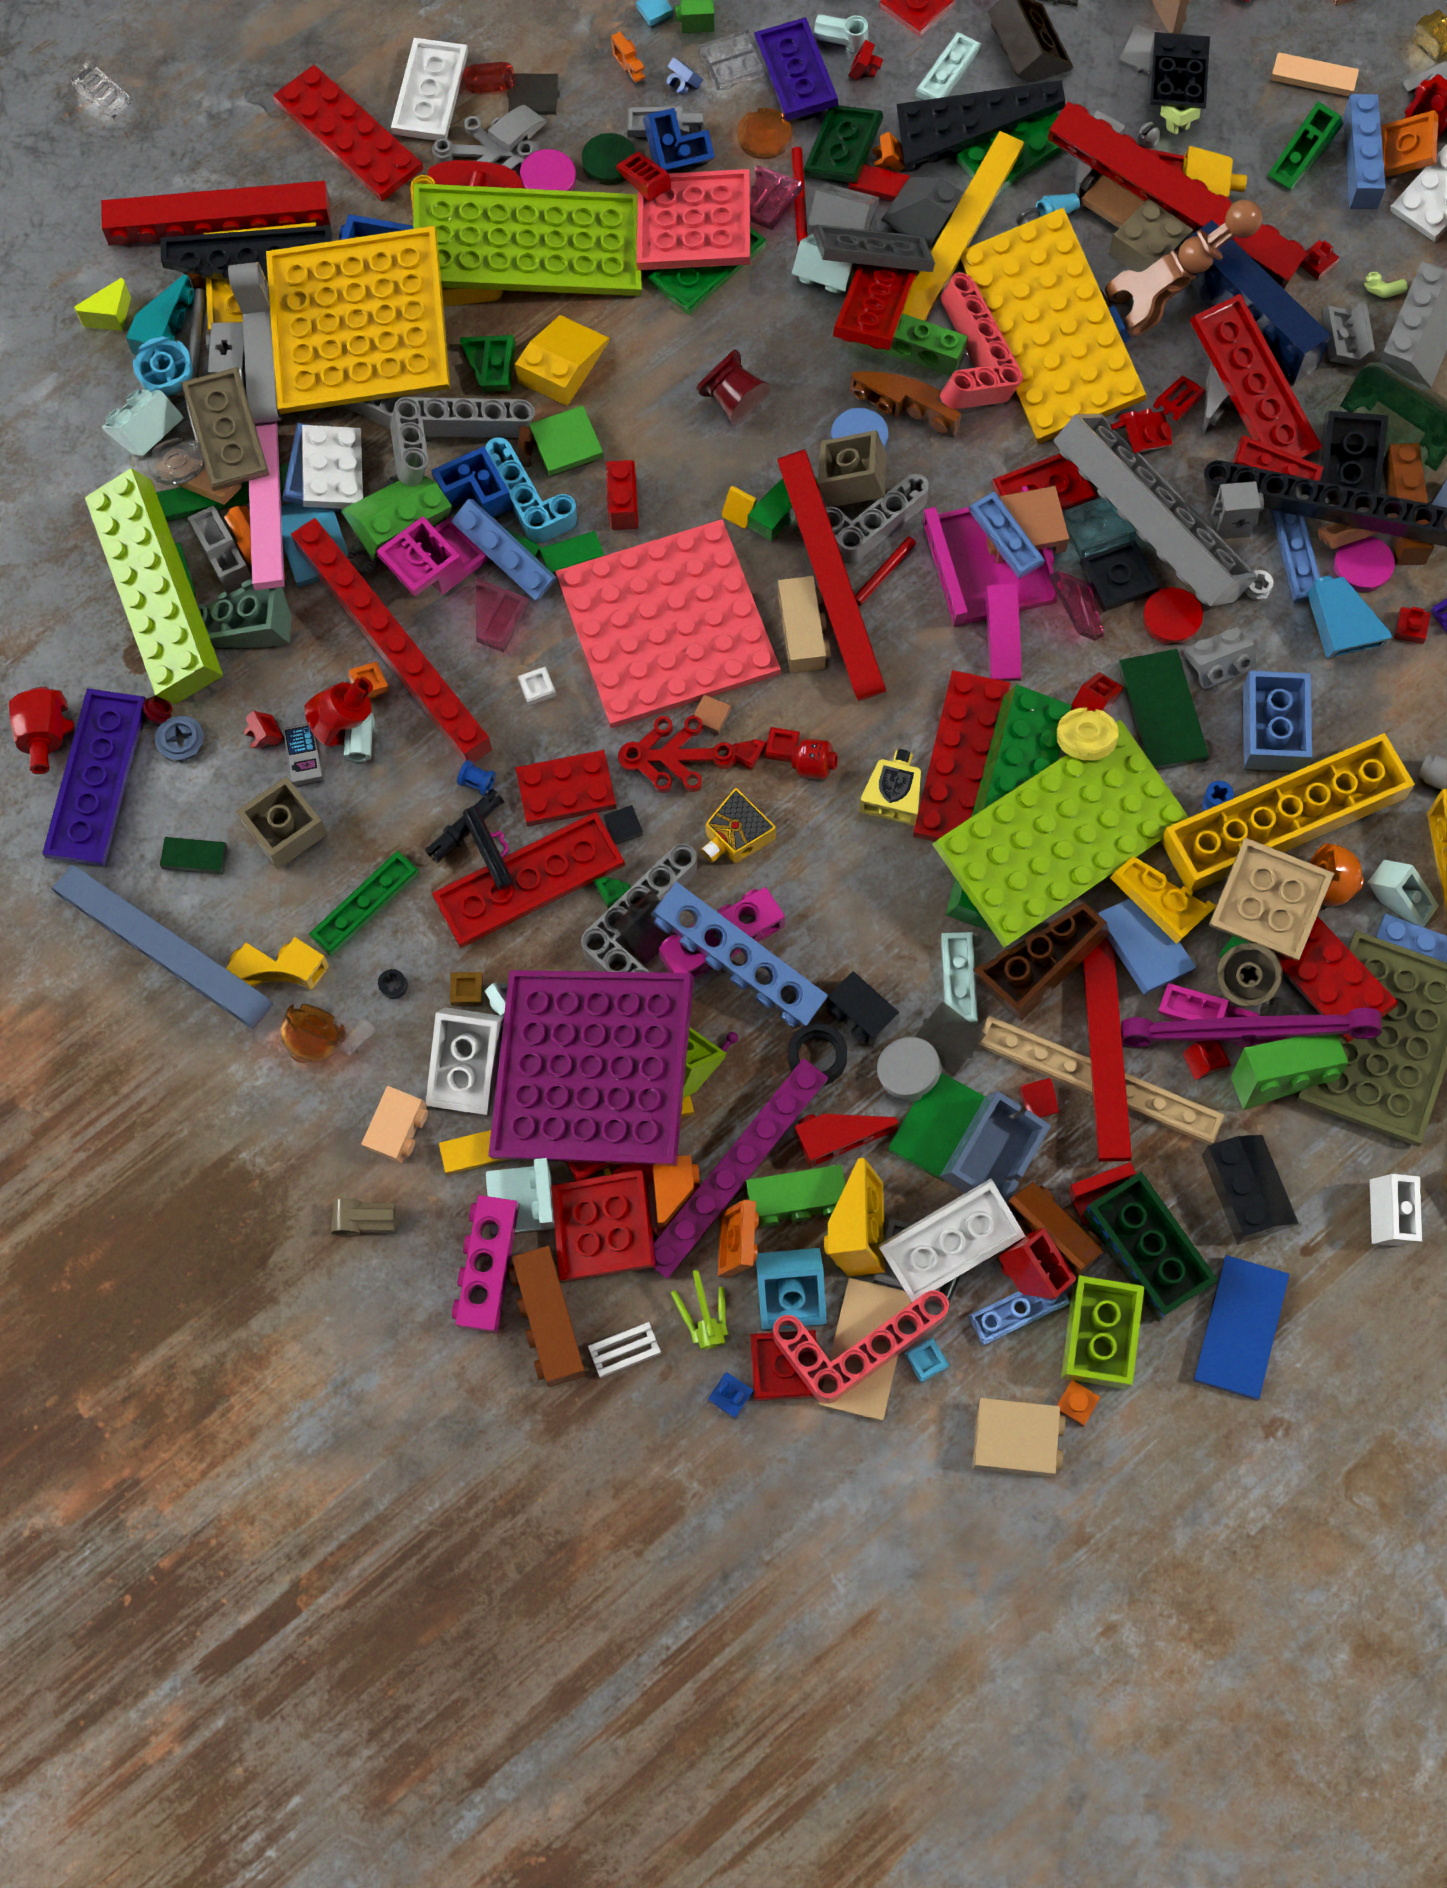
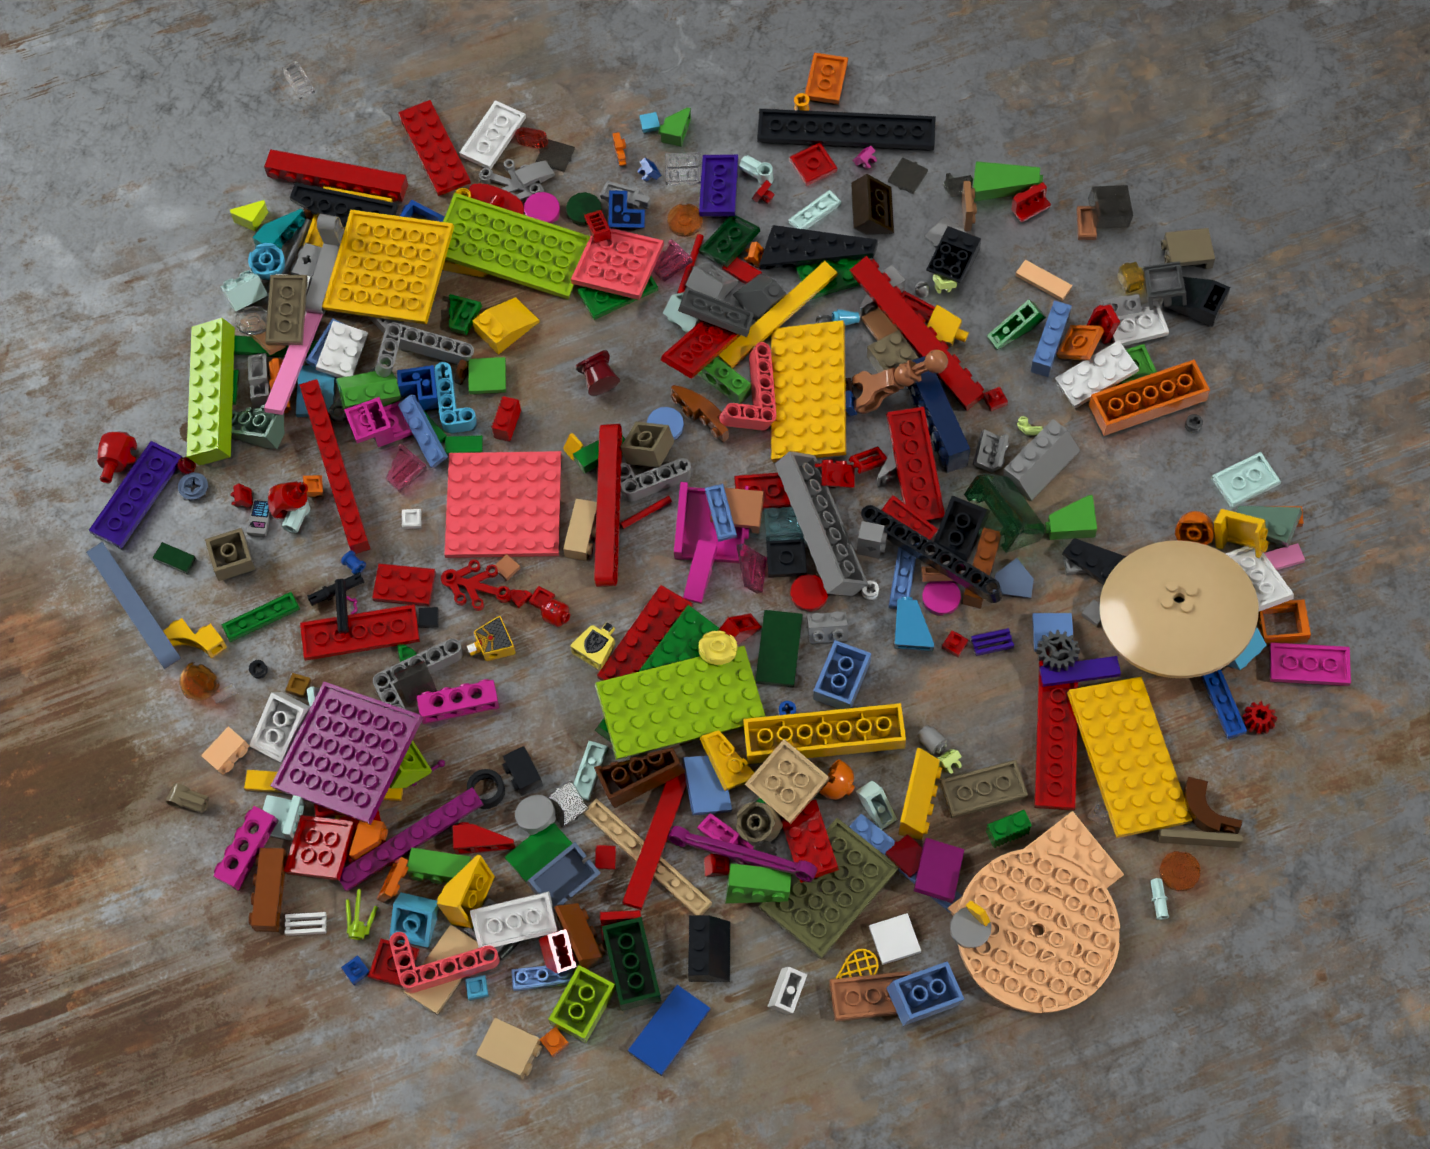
camera: 20 degrees right, 5 degrees down
medium blue brick [650,881,828,1028] -> none

